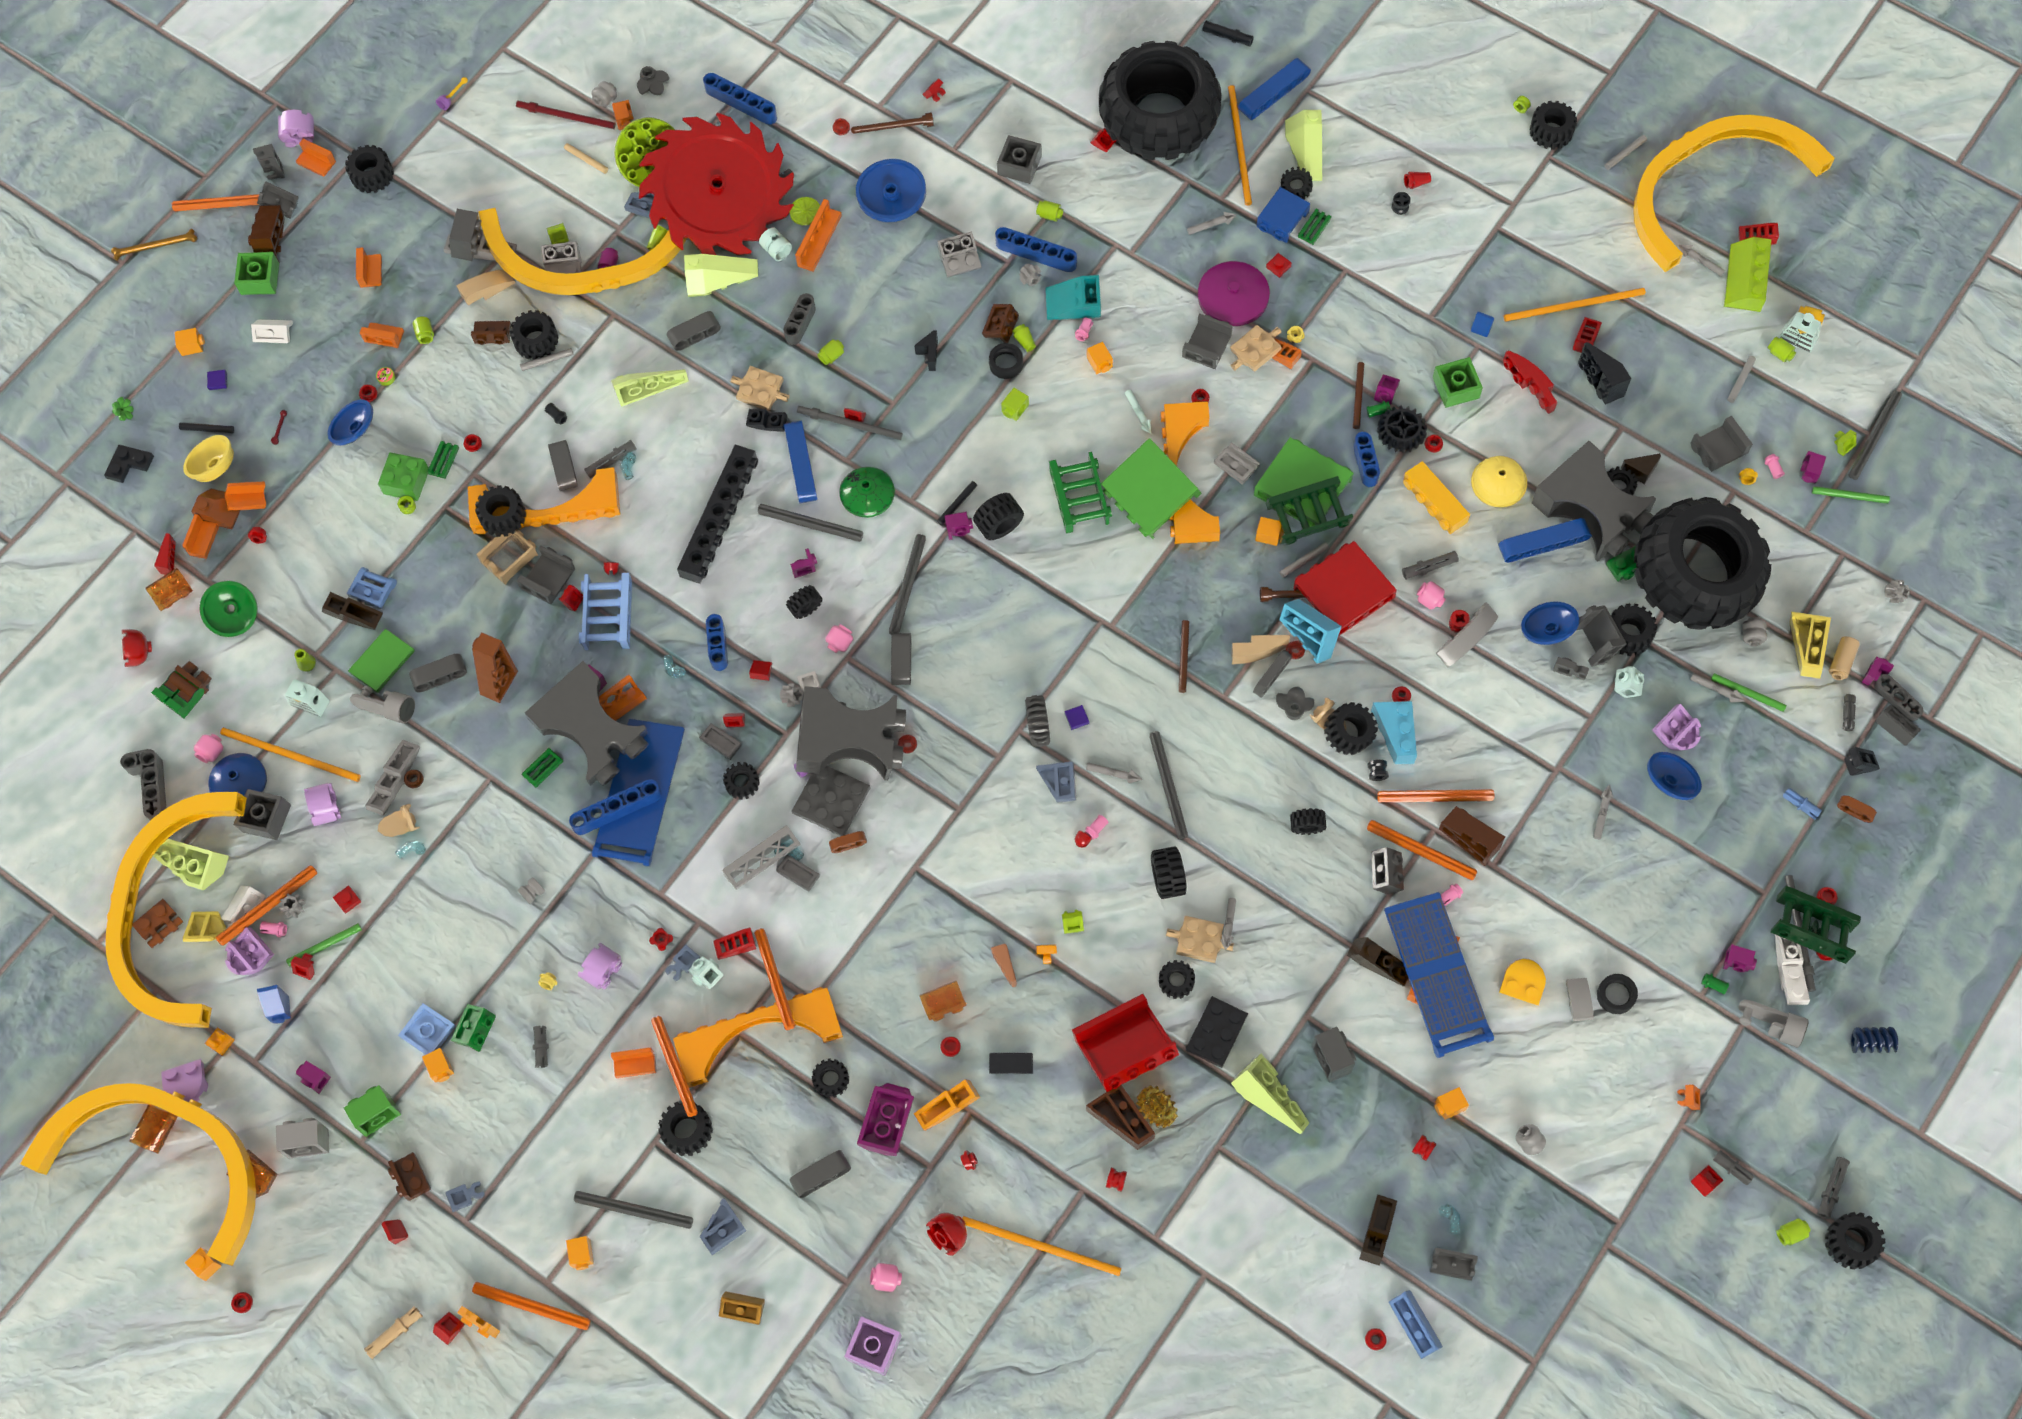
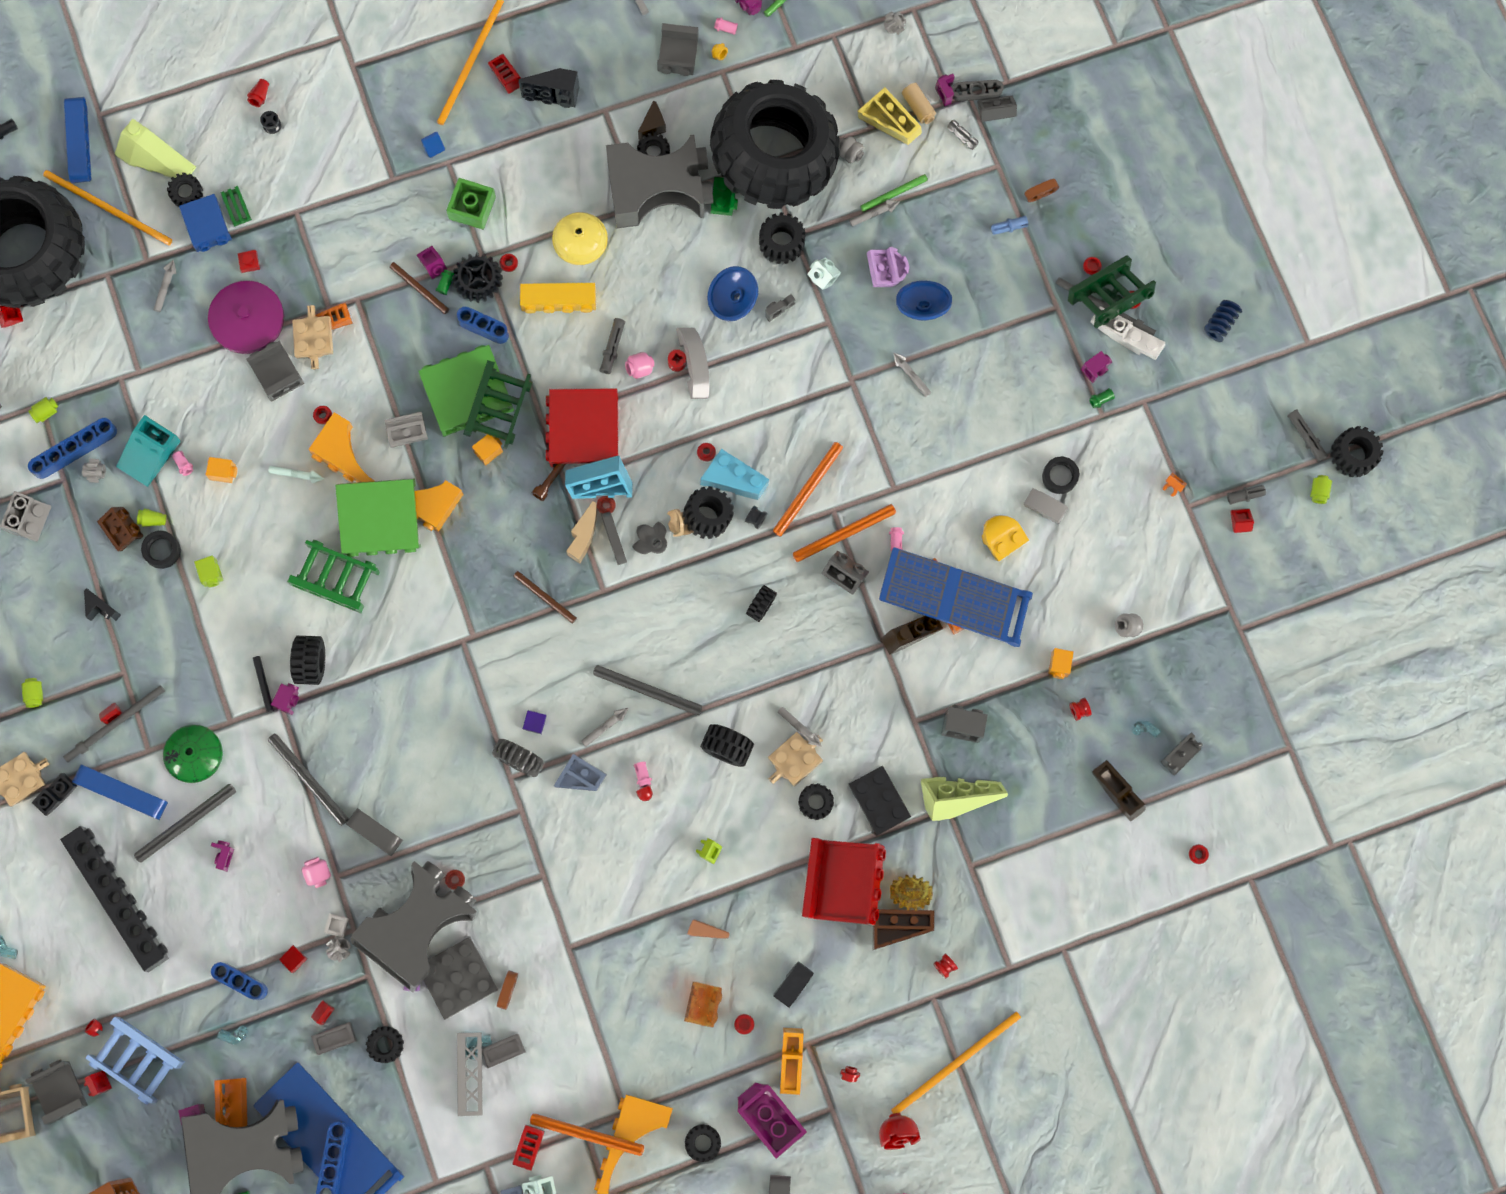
camera: 65 degrees left, 10 degrees up
black tyre [786,585,823,619] -> none
light orange tile [1036,944,1057,964] -> none
light grey bar [1280,542,1329,578] -> none
light yellow plate [1287,326,1305,343] -> none
medium blue slope [1389,1290,1443,1359] -> none
reddish brown wedge [1439,806,1505,866] -> none
blue beam [1498,518,1592,563] -> none
red slope [1503,350,1557,414] -> none
dark grey panel [1577,605,1627,667] -> none
light grey piece [1739,1000,1809,1048] -> none
black slope [1844,747,1880,776] -> none

